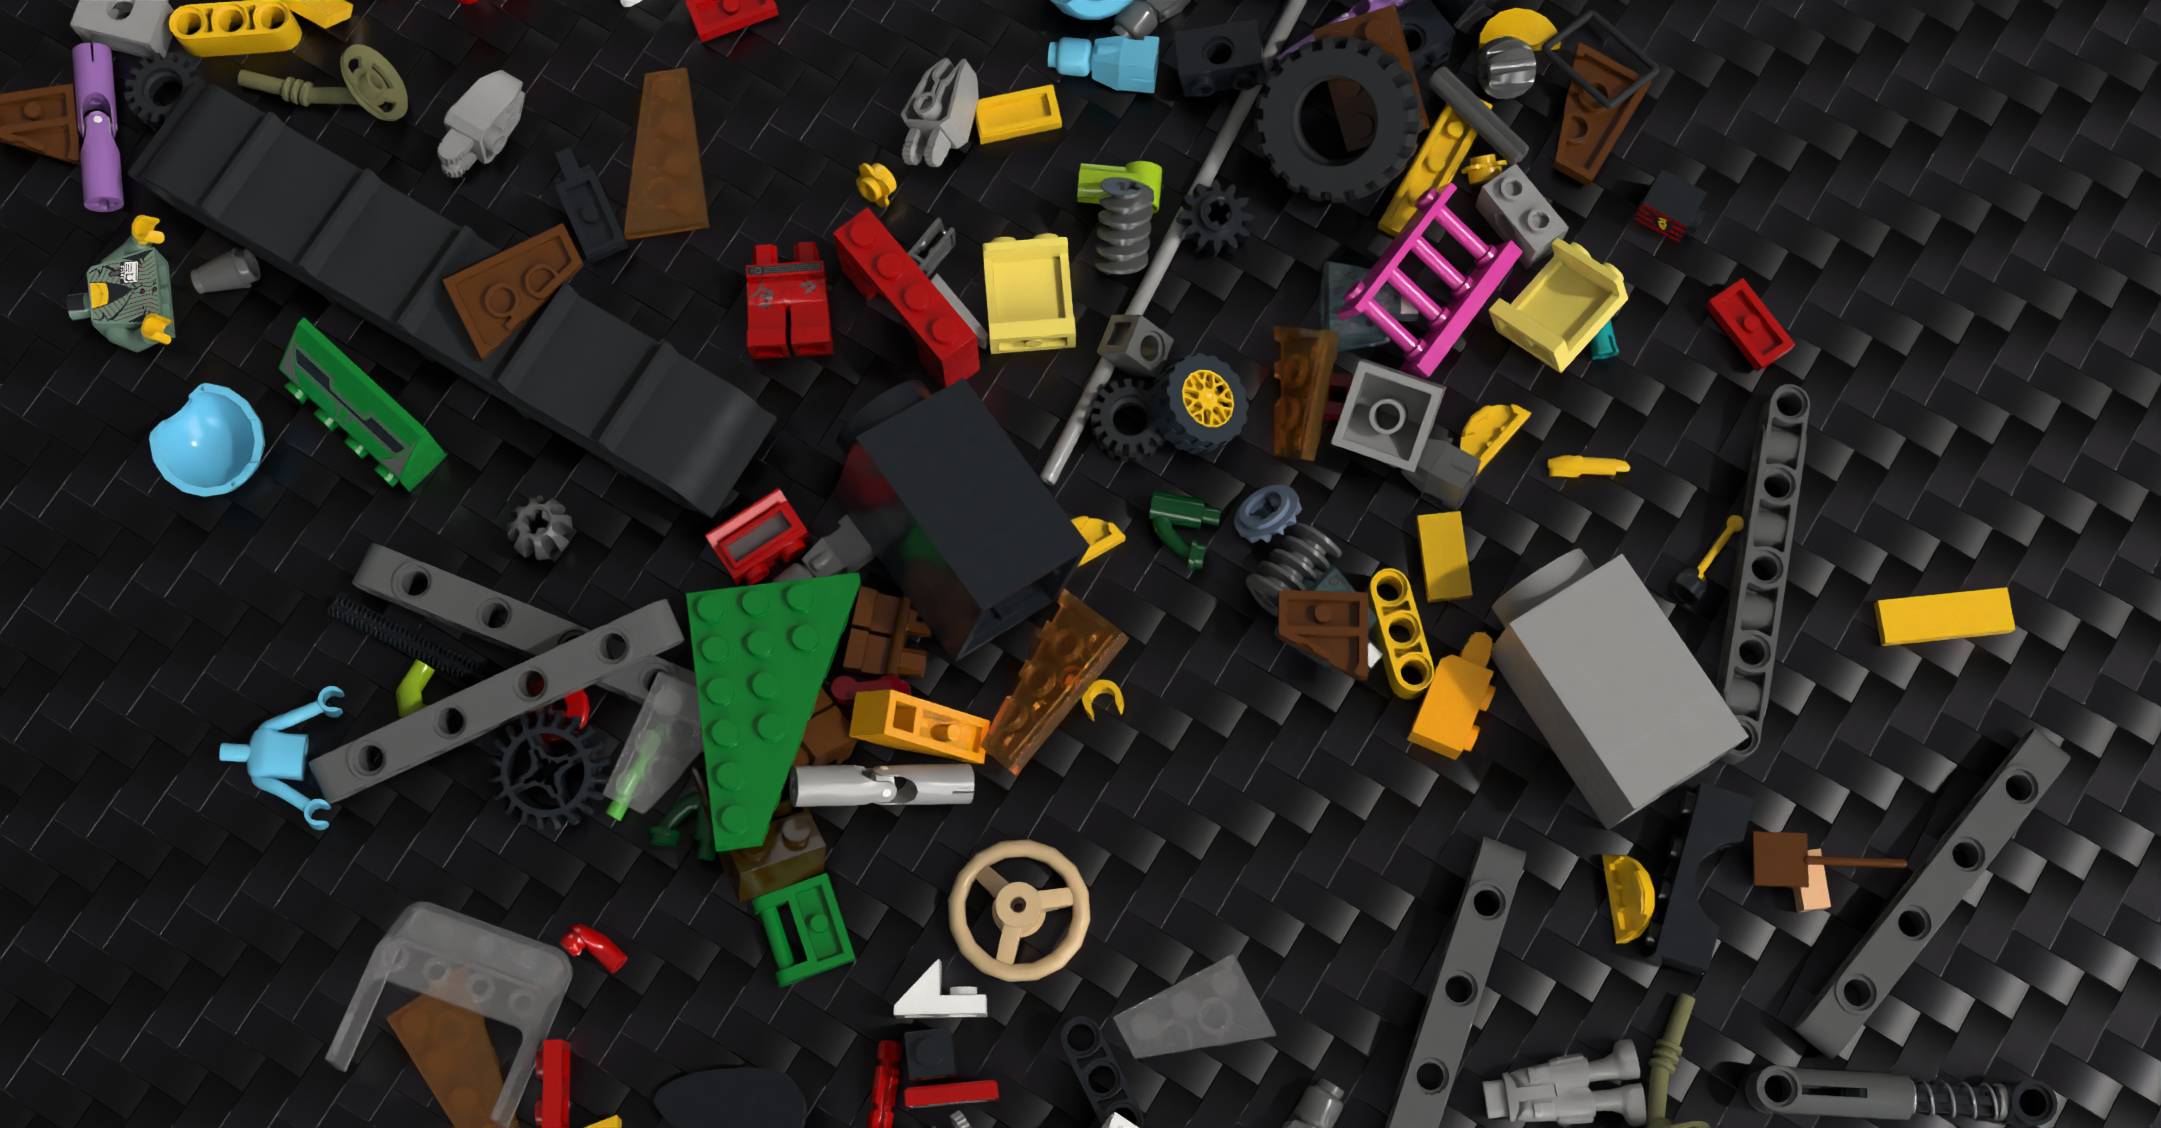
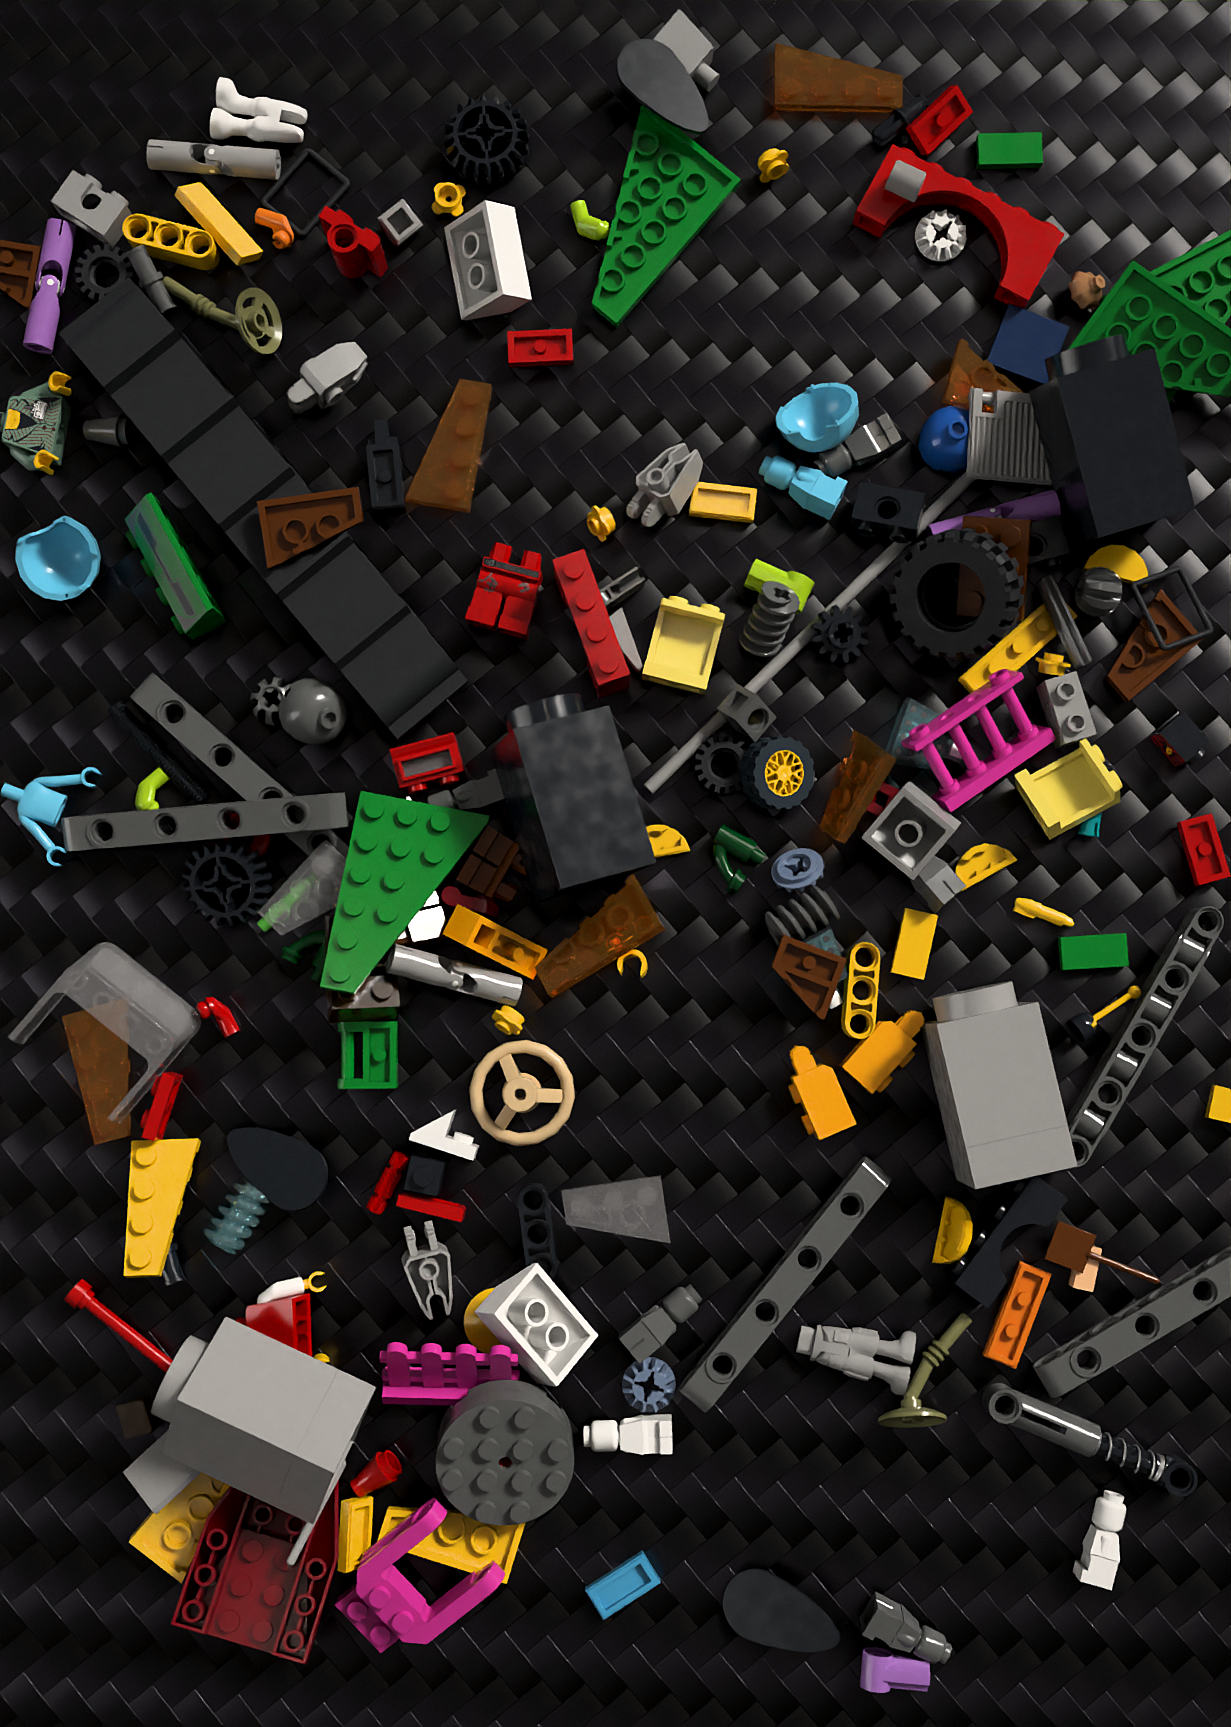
camera: 20 degrees right, 10 degrees up
none -> dark grey pin [125,245,175,313]
none -> dark grey cylinder [279,677,348,745]
none -> yellow plate [492,1005,525,1035]
none -> light orange hinge [788,1046,856,1140]
none -> orange tile [982,1260,1052,1369]
none -> green tile [1058,933,1129,970]

